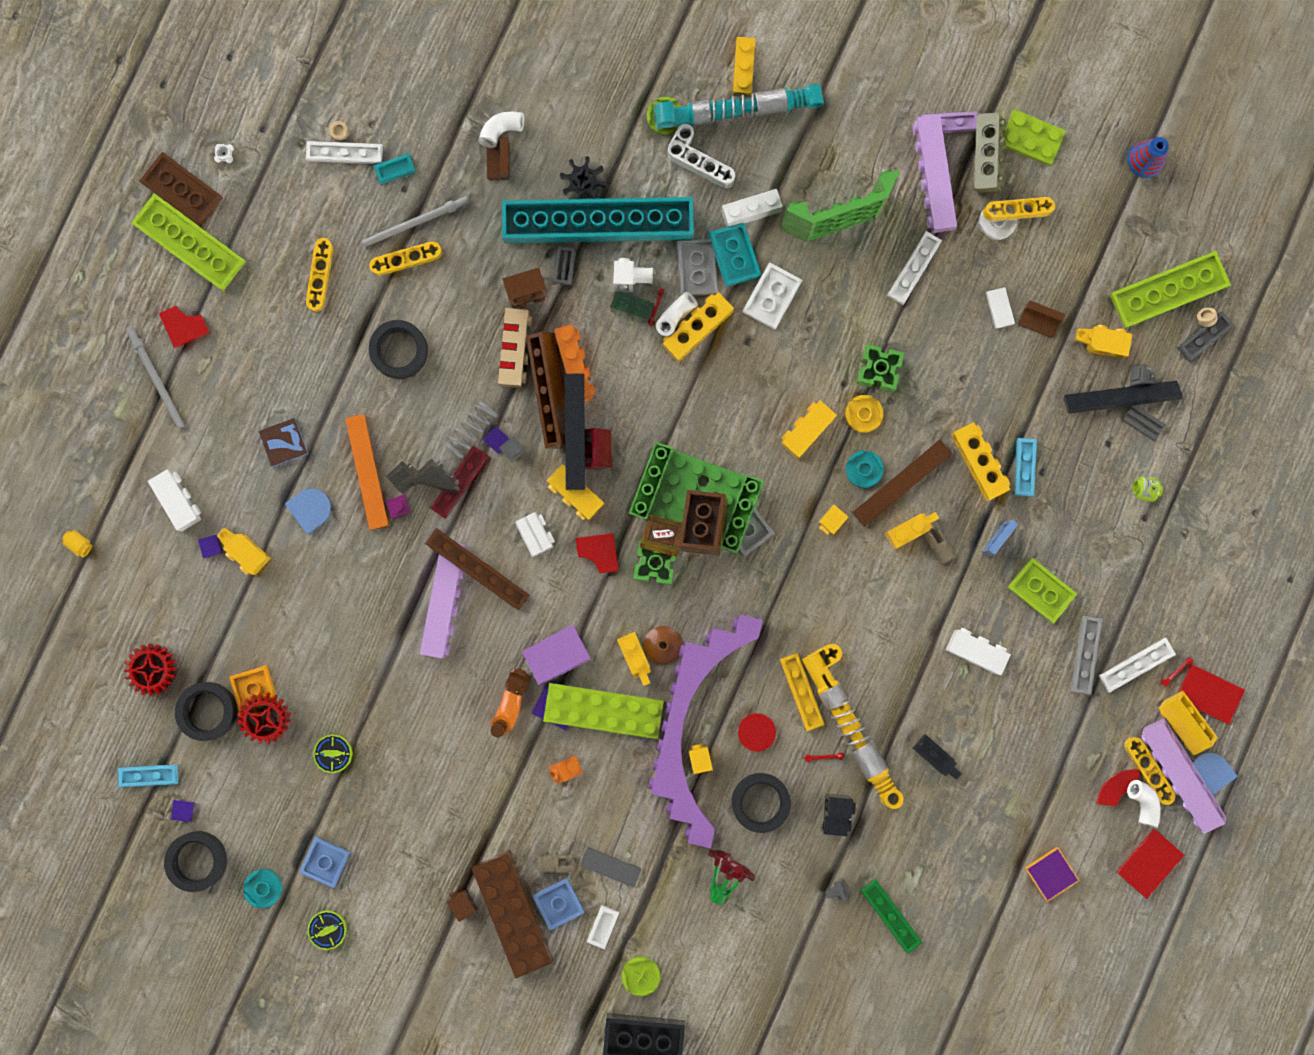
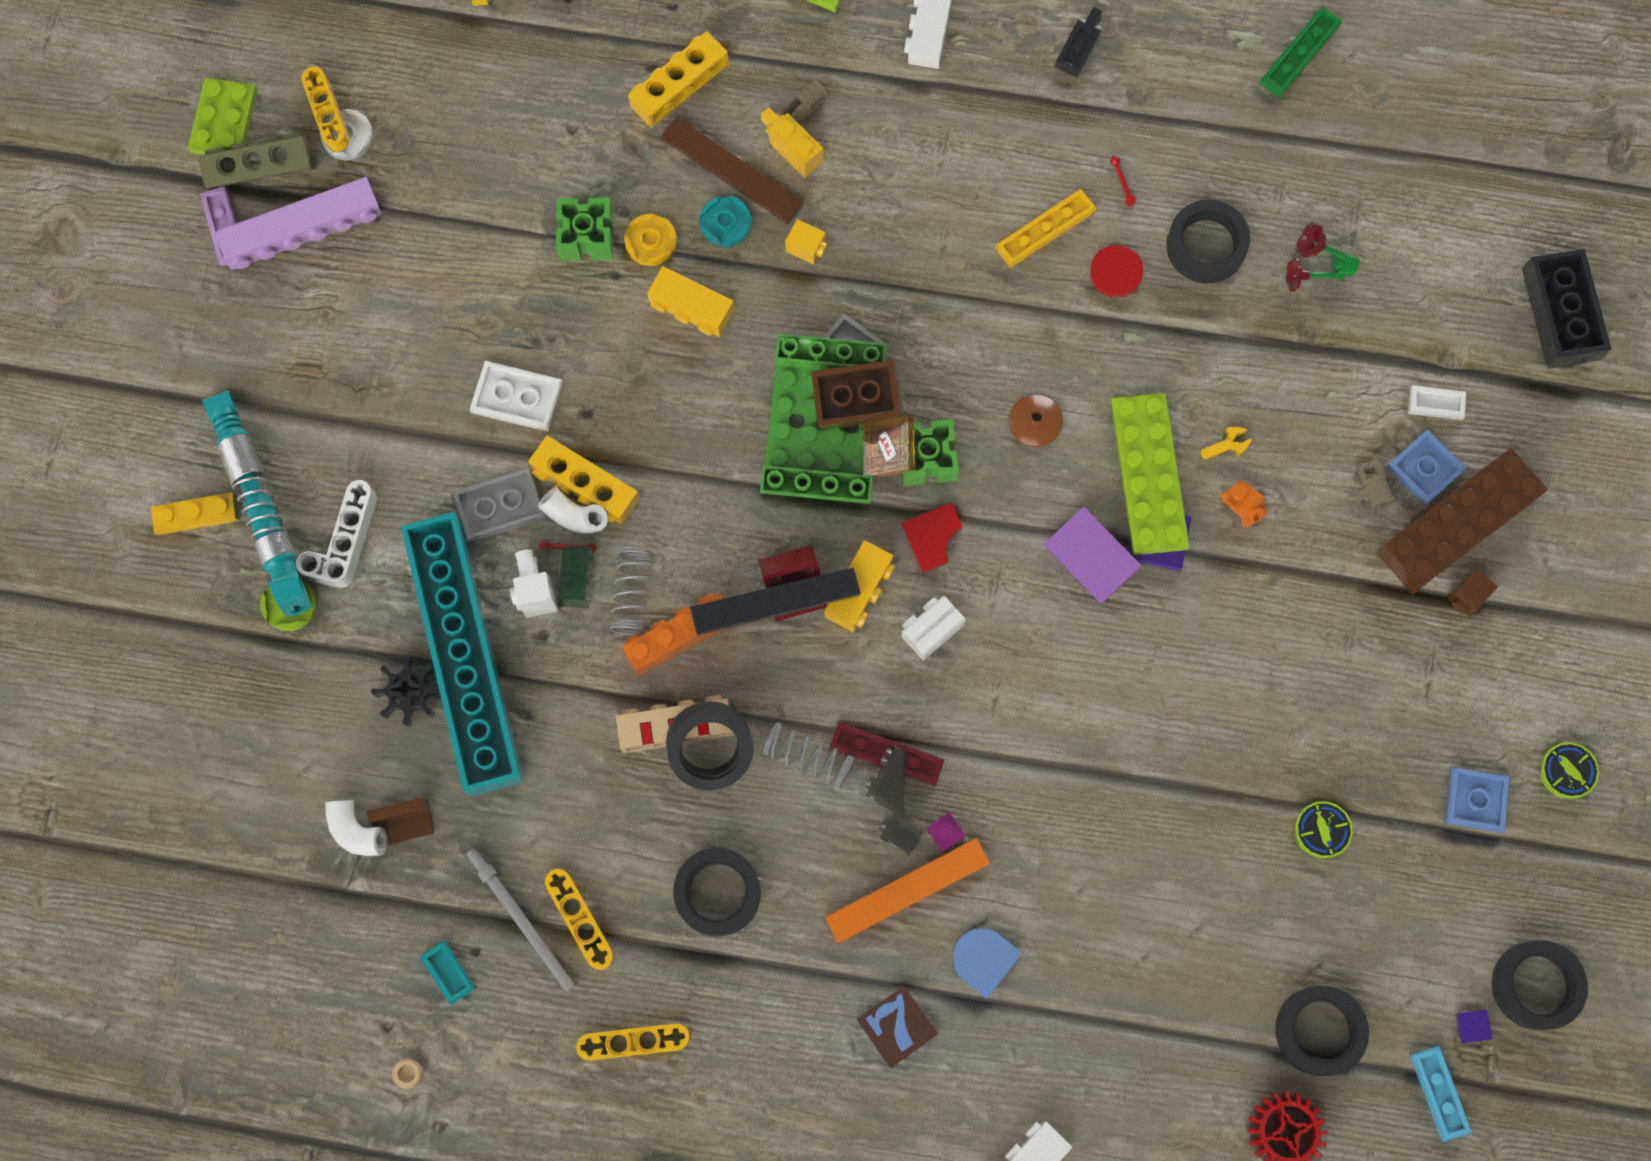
camera: 100 degrees left, 10 degrees down
dark purple tile [198,534,223,558] -> none
yellow hinge [217,528,271,575] -> none
light orange tile [229,665,278,711] -> none
red gear [237,692,291,744] -> none
teal tile [243,869,283,908] -> none
white tile [306,141,383,164] -> none
lavender brick [420,543,469,659] -> none
reddish brown tile [424,528,530,611] -> none
dark purple tile [483,426,510,453] -> none
piece [490,668,532,738] -> none
dark grey brick [499,436,526,463] -> none
reddish brown brick [502,267,548,309] -> none
reddish brown brick [526,332,565,449] -> none
dark grey tile [553,246,576,286] -> none
dark grey tile [580,847,642,887] -> none
yellow hinge [617,632,651,686] -> none
lime tile [622,956,660,996] -> none
medium lavender arch [648,615,762,848] -> none
yellow brick [688,743,713,774] -> none
teal tile [708,223,762,287] -> none
white brick [721,189,783,227] -> none
bright green slope [781,169,899,242] -> none
yellow piece [801,644,903,809] -> none
black brick [822,793,856,837] -> none
dark grey brick [825,878,849,902] -> none
white tile [887,231,942,306] -> none
medium blue tile [982,520,1018,557] -> none
white tile [986,287,1015,329] -> none
medium azure tile [1014,438,1037,497] -> none
reddish brown panel [1018,300,1065,338] -> none
none -> light grey piece [609,546,653,635]
none -> black tyre [666,701,753,790]
none -> yellow bar [1201,427,1252,460]

